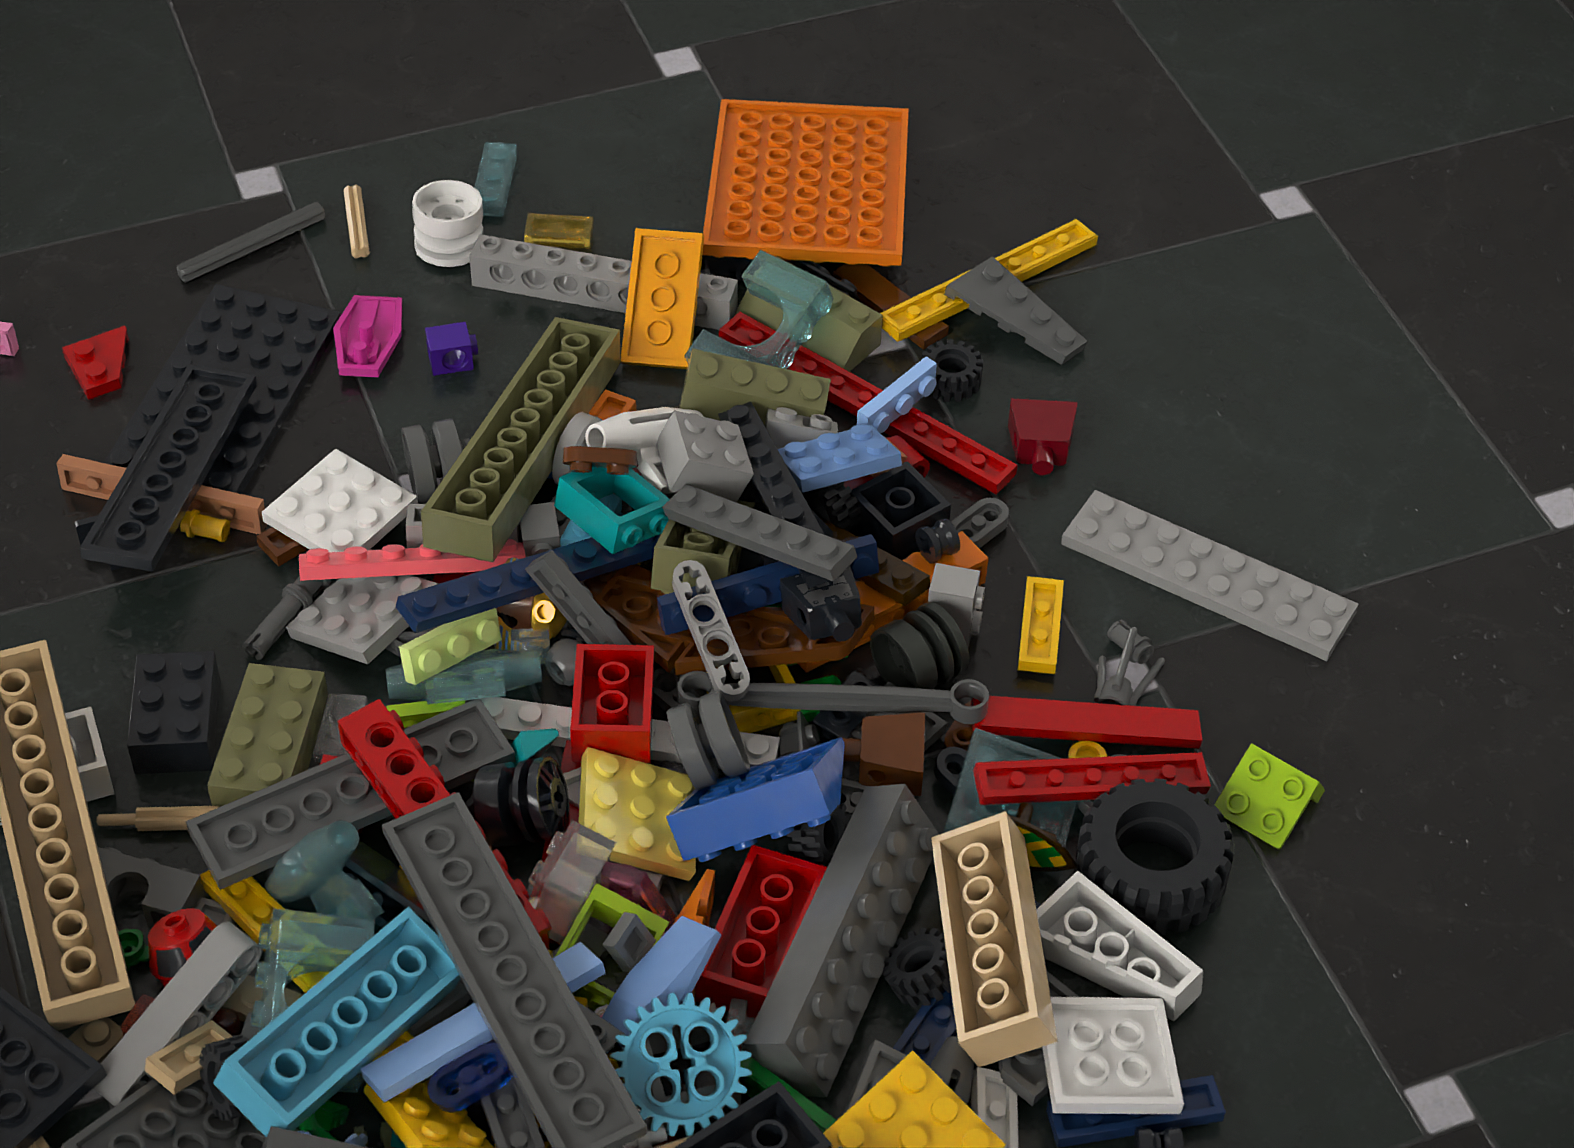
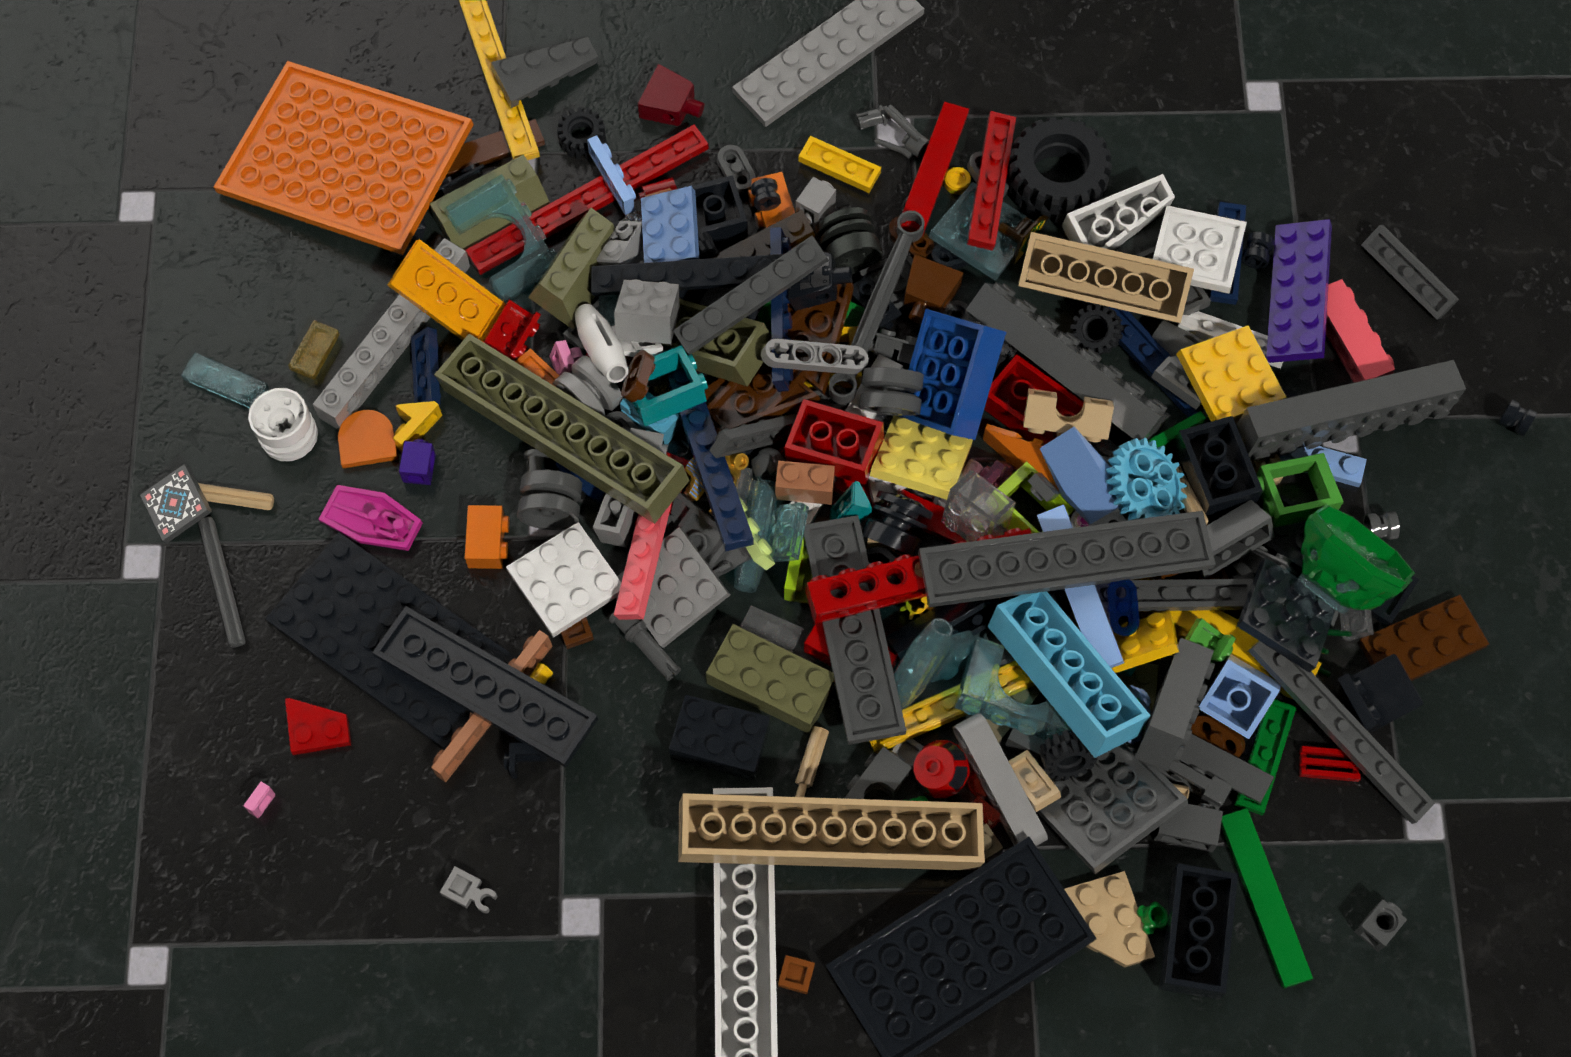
camera: 70 degrees left, 20 degrees up
lime bracket [1214,743,1325,849] -> none
none -> dark grey tile [140,464,212,543]
none -> orange tile [338,410,398,469]
none -> yellow slope [393,401,442,452]
none -> dark blue plate [411,327,441,405]
none -> orange brick [465,505,510,569]
none -> red bracket [483,299,541,360]
none -> nougat brick [775,461,835,505]
none -> tan arch [1023,388,1114,442]

